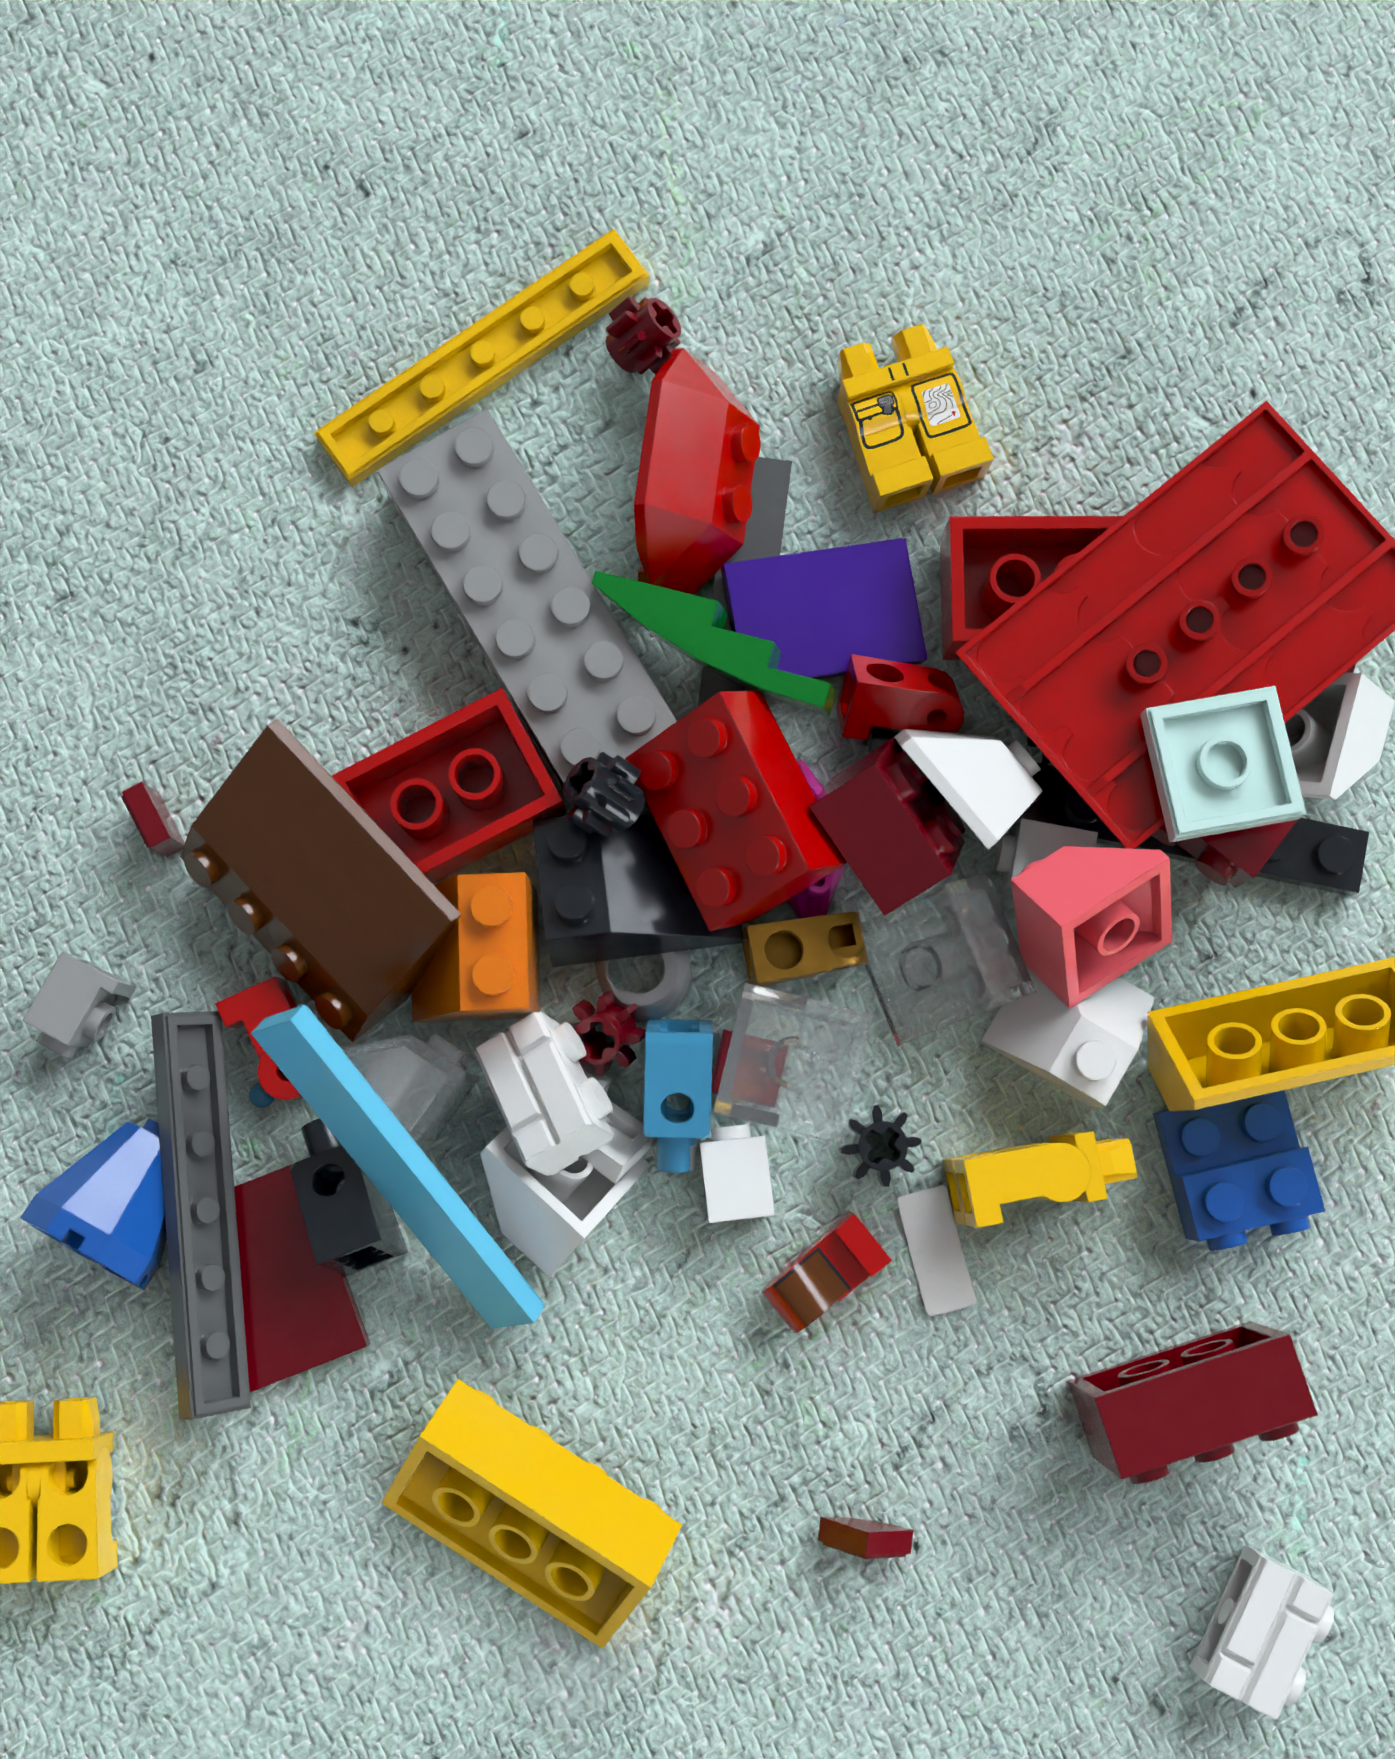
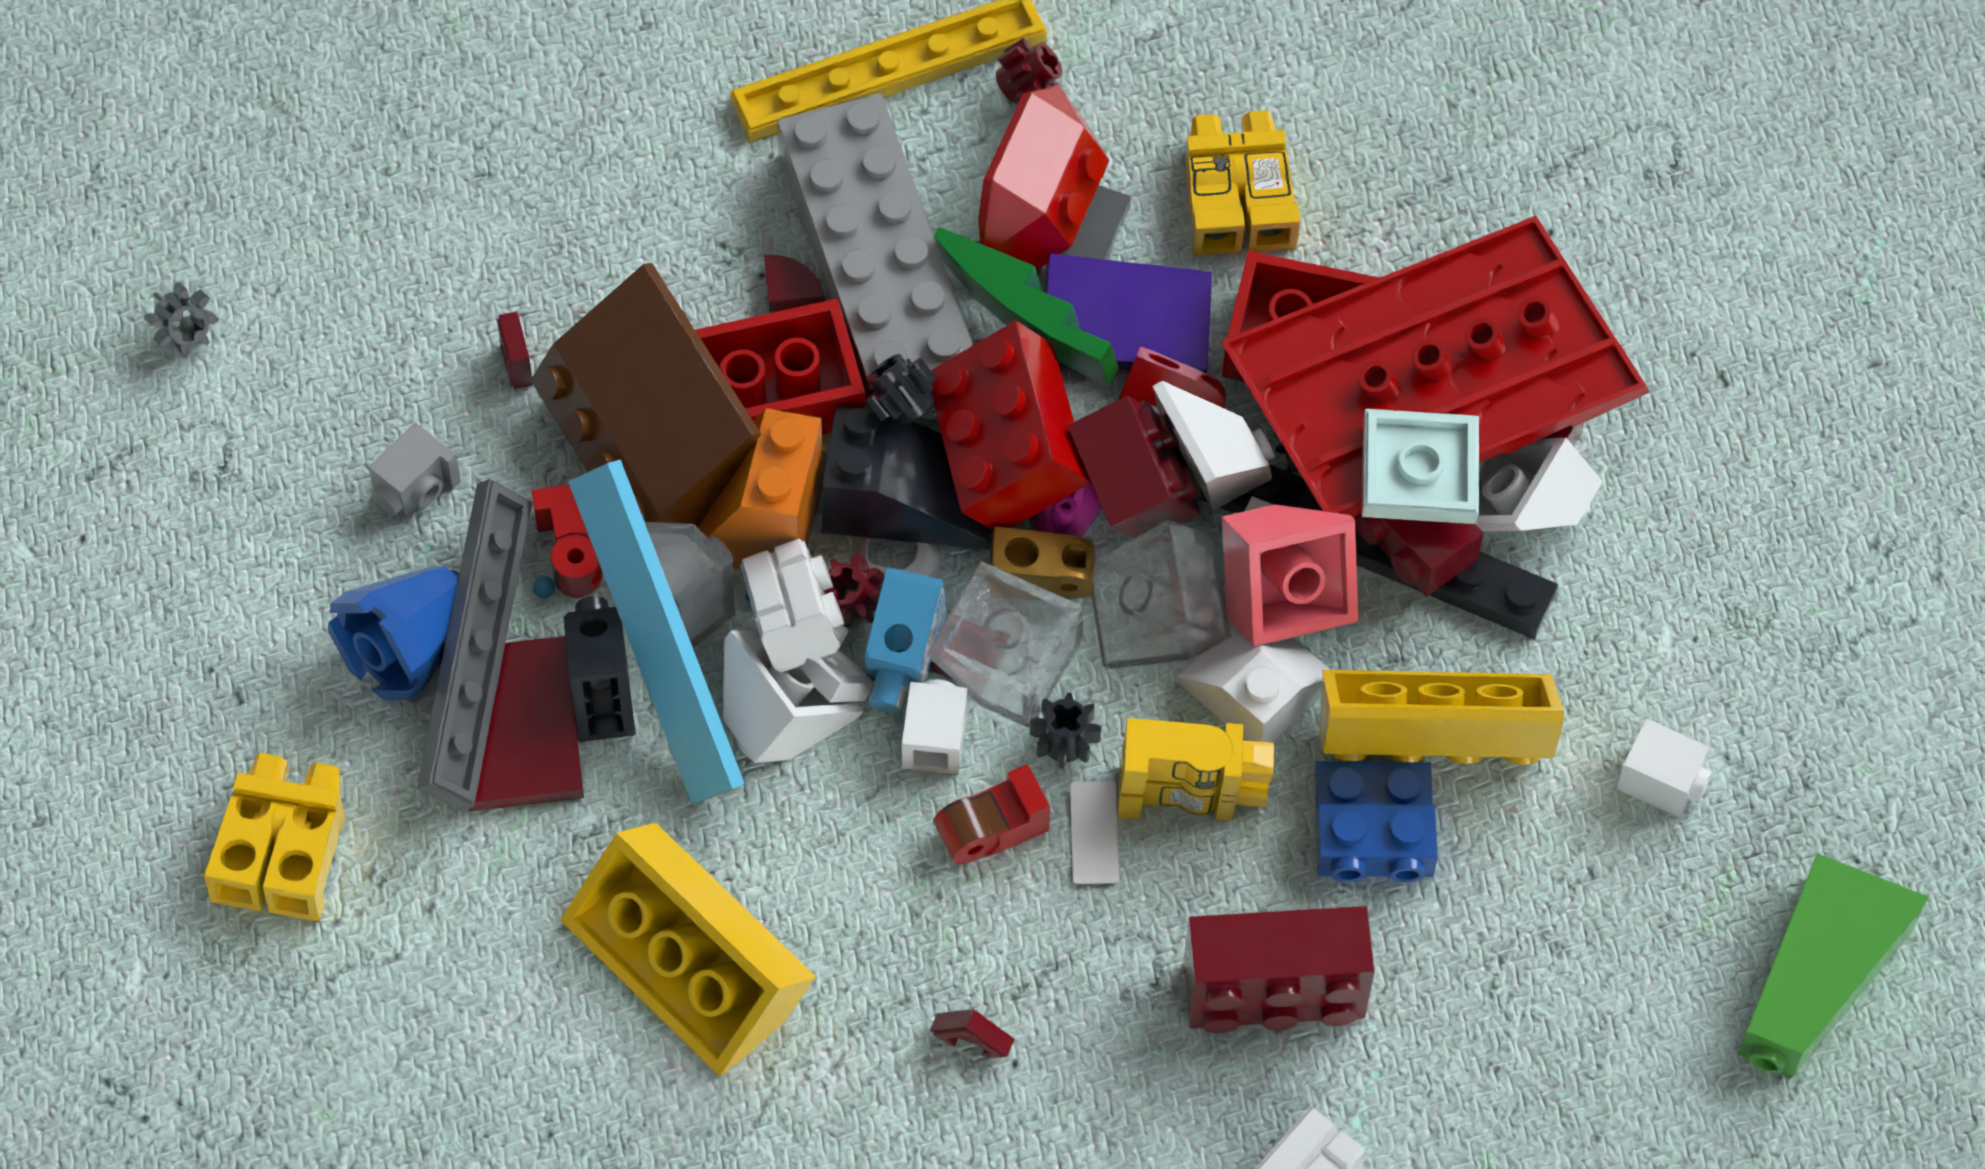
camera: 15 degrees right, 20 degrees down
none -> dark red tile [764,254,824,311]

